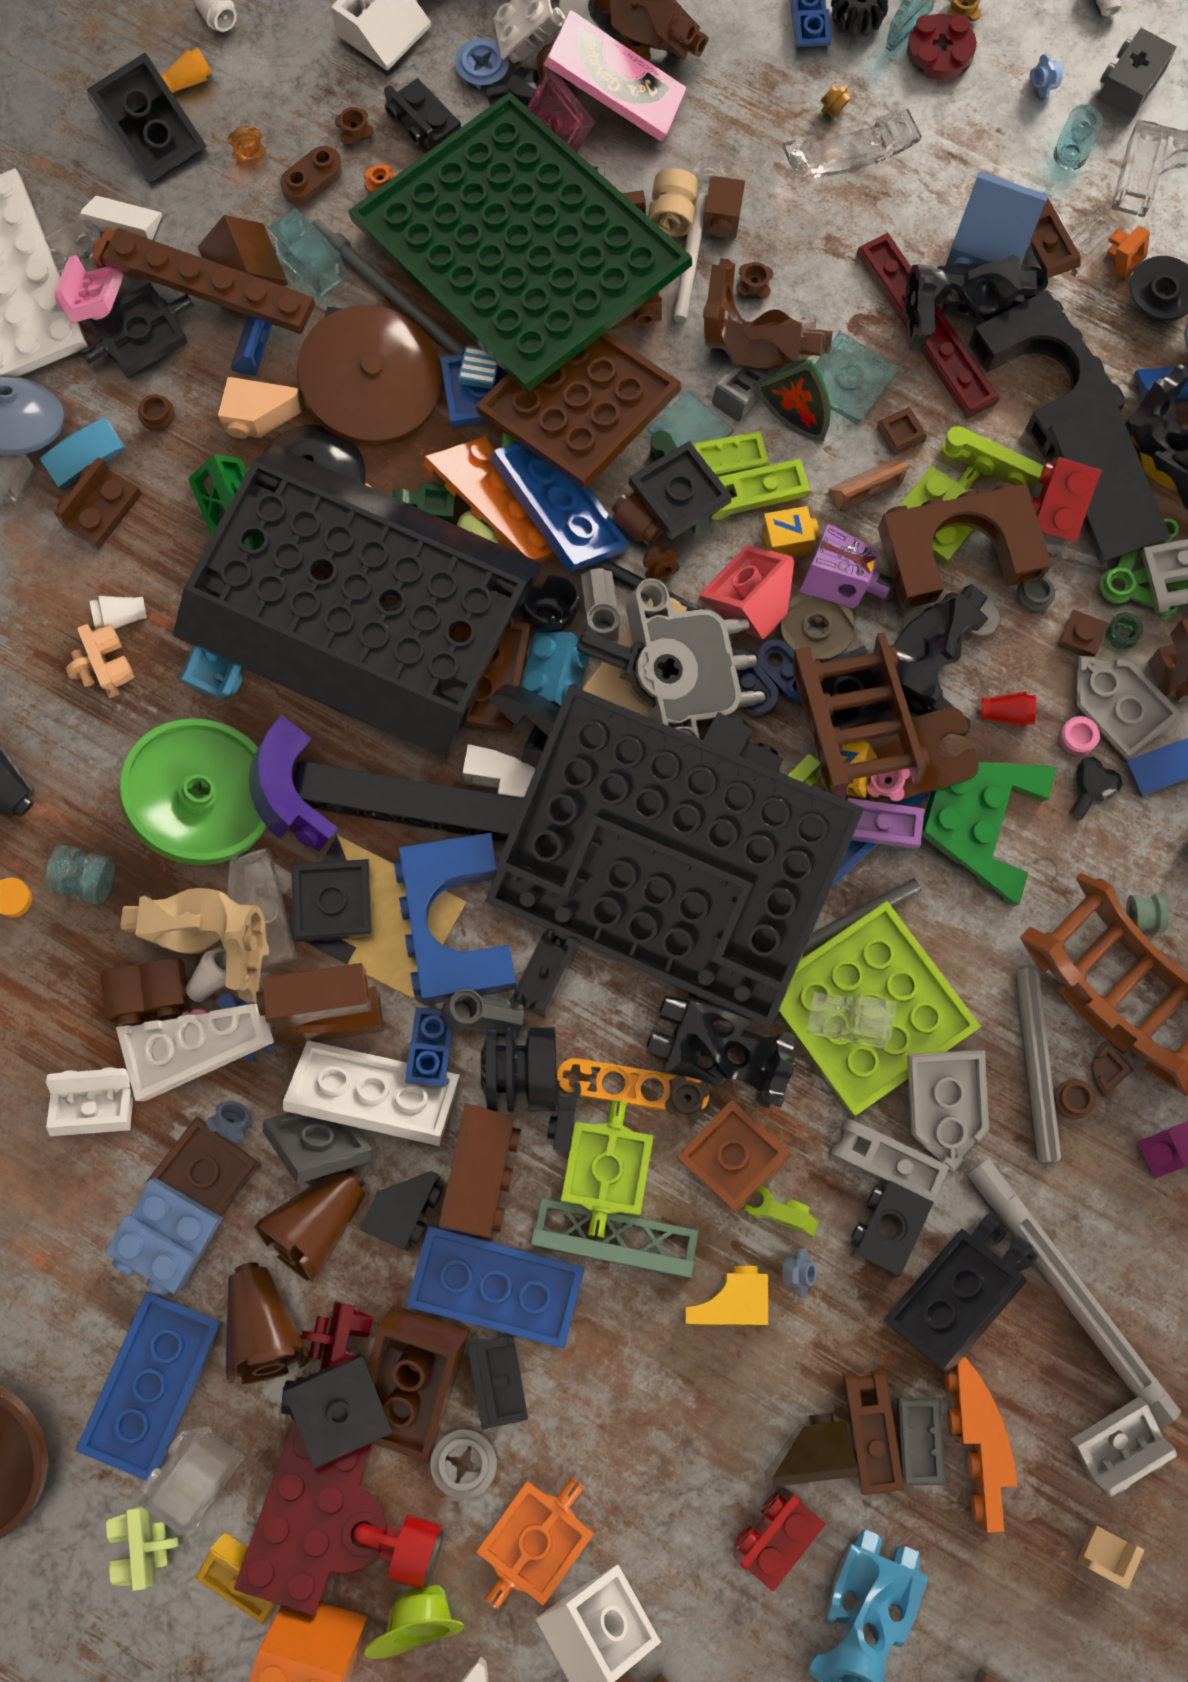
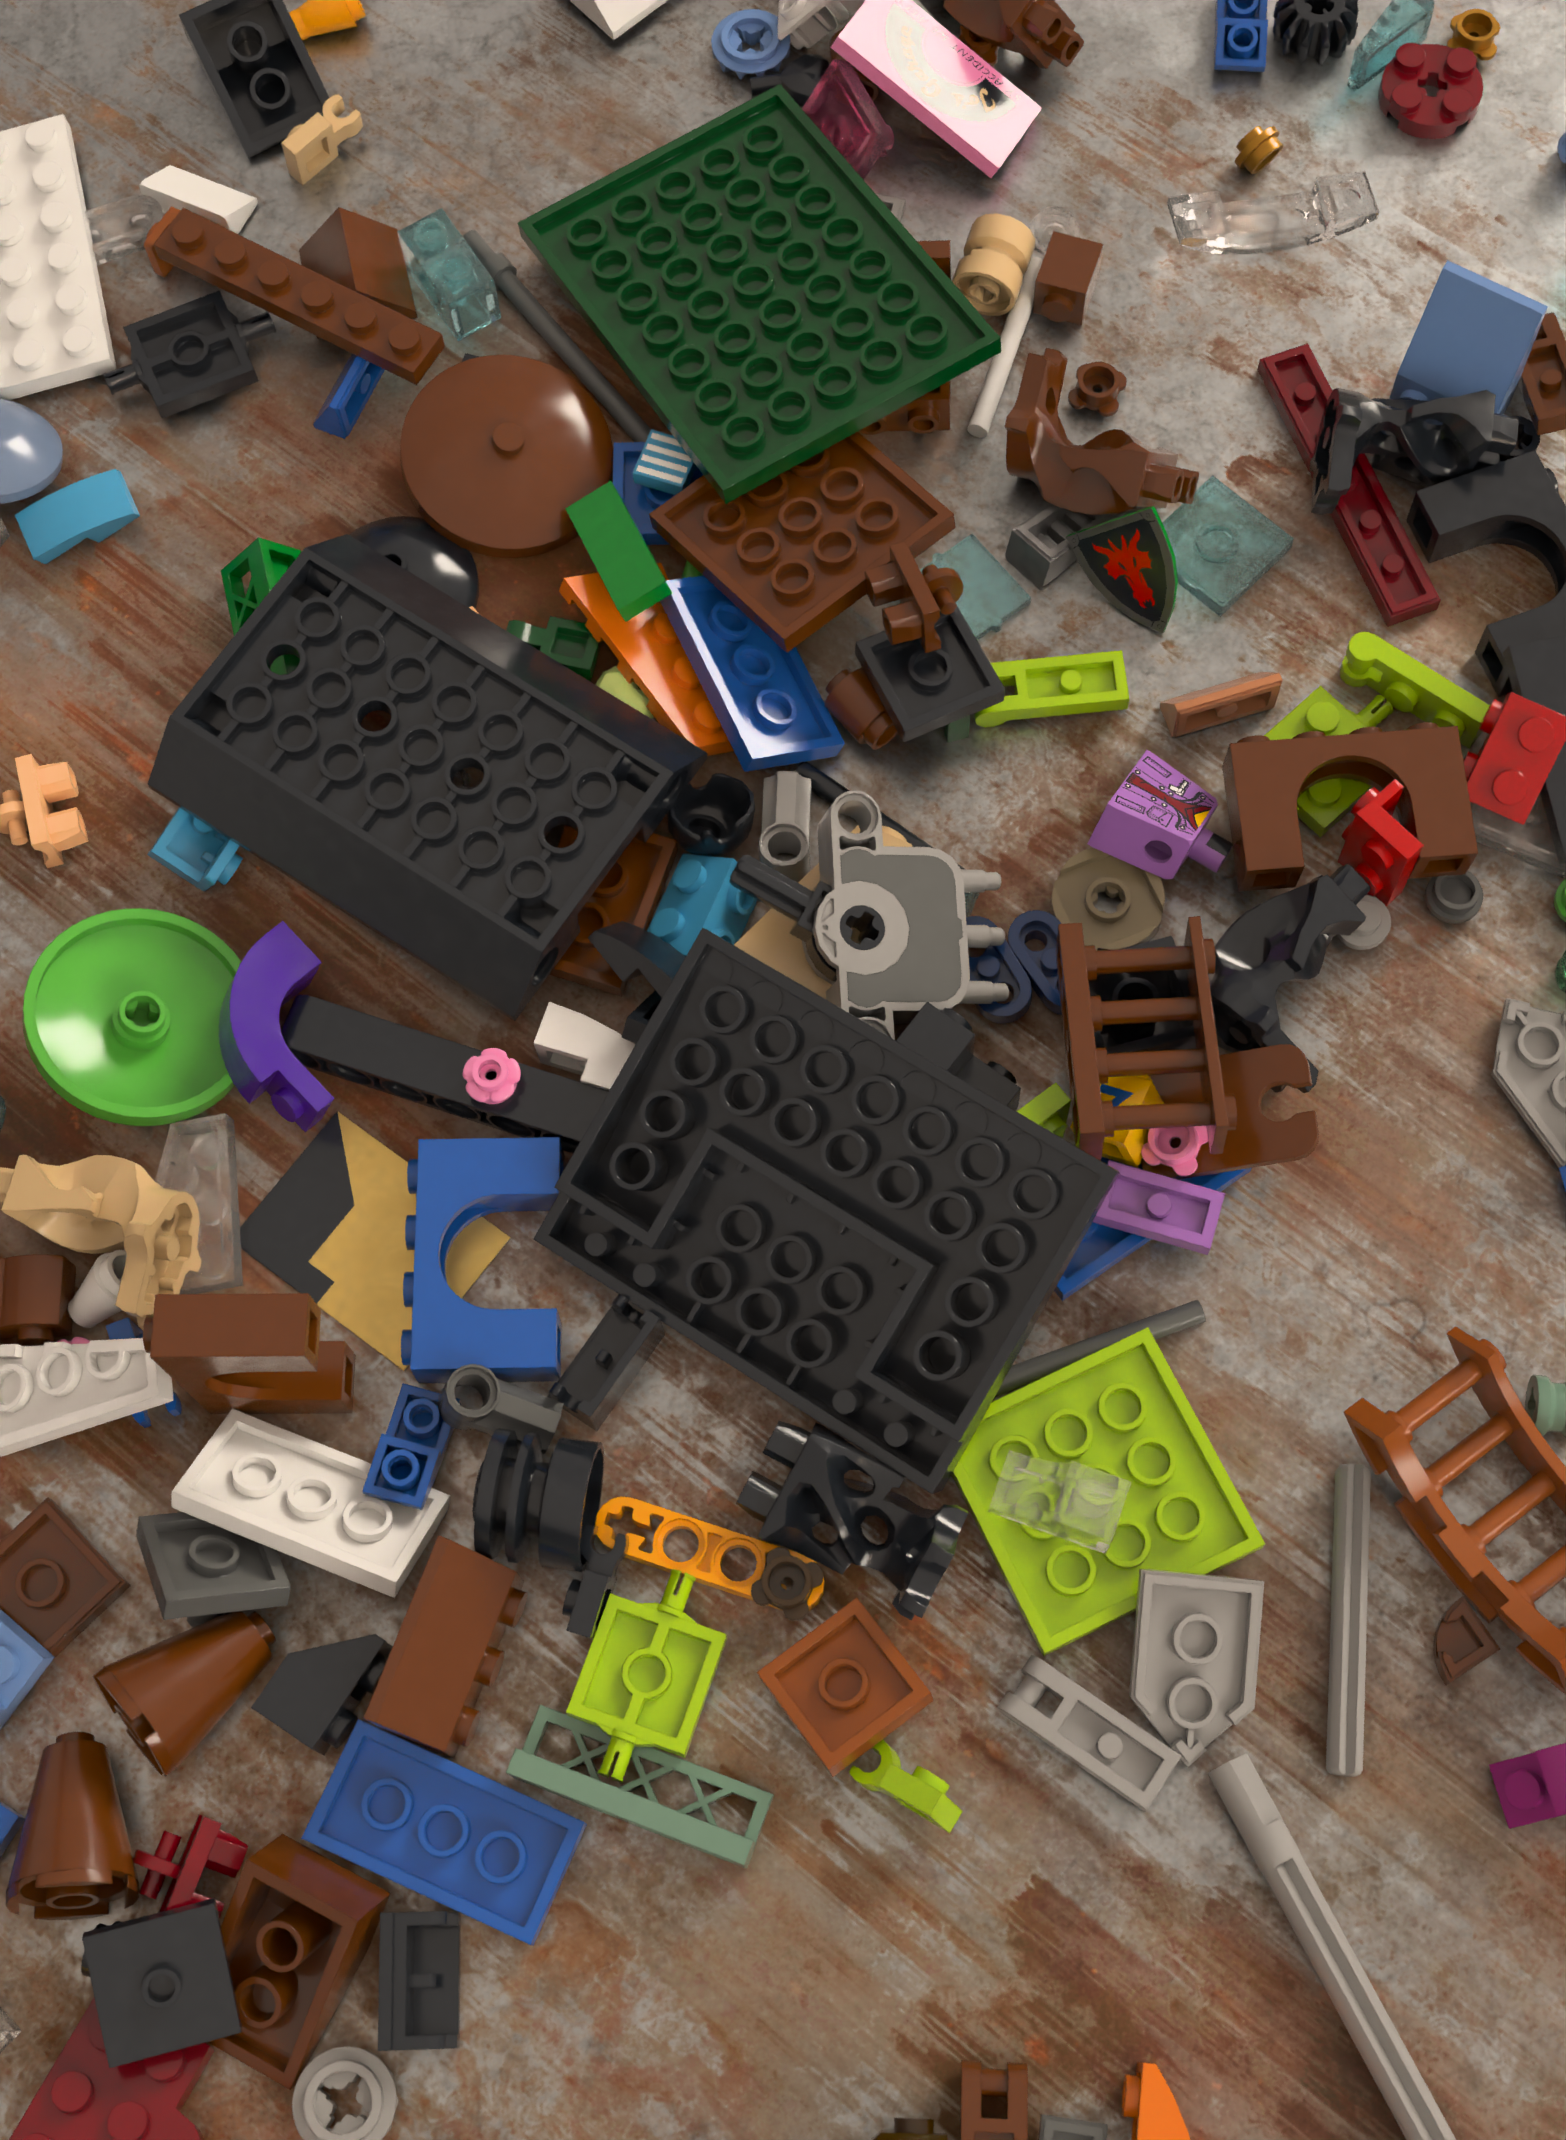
camera: 15 degrees right, 5 degrees down
bright pink bracket [55,255,124,323] -> none
reddish brown bracket [55,458,142,550] -> none
white cone [90,596,147,630] -> none
reddish brown plate [138,394,175,430] -> none
sand blue plate [206,1101,253,1142] -> none
light nougat slope [218,377,304,439] -> none
clear orange plate [228,126,266,163] -> none
reddish brown plate [280,146,342,205] -> none
black plate [291,859,373,942] -> none
reddish brown plate [335,107,374,144] -> none
orange plate [364,164,397,194] -> none
black bracket [384,78,461,152] -> none
reddish brown plate [643,545,680,579] -> none
yellow arch [684,1266,768,1325] -> none
lime plate [692,431,769,477] -> none
coral slope [699,545,794,639] -> none
yellow brick [761,506,819,558] -> none
sand blue plate [782,1248,817,1298] -> none
black brick [849,1180,934,1278] -> none
reddish brown tile [877,407,927,456] -> none
black tile [883,1214,1038,1375] -> none
green wing [922,762,1057,907] -> none
red cone [981,691,1036,728] -> none
reddish brown plate [1055,1079,1095,1119] -> none
reddish brown plate [1058,609,1108,657] -> none
bright pink tile [1059,716,1100,756] -> none
black rock [1069,757,1123,820] -> none
none -> tan plate [281,94,363,186]
none -> bright pink plate [463,1048,521,1104]
none -> green tile [565,481,673,622]
none -> reddish brown hips [864,541,964,653]
none -> red bracket [1337,779,1424,907]

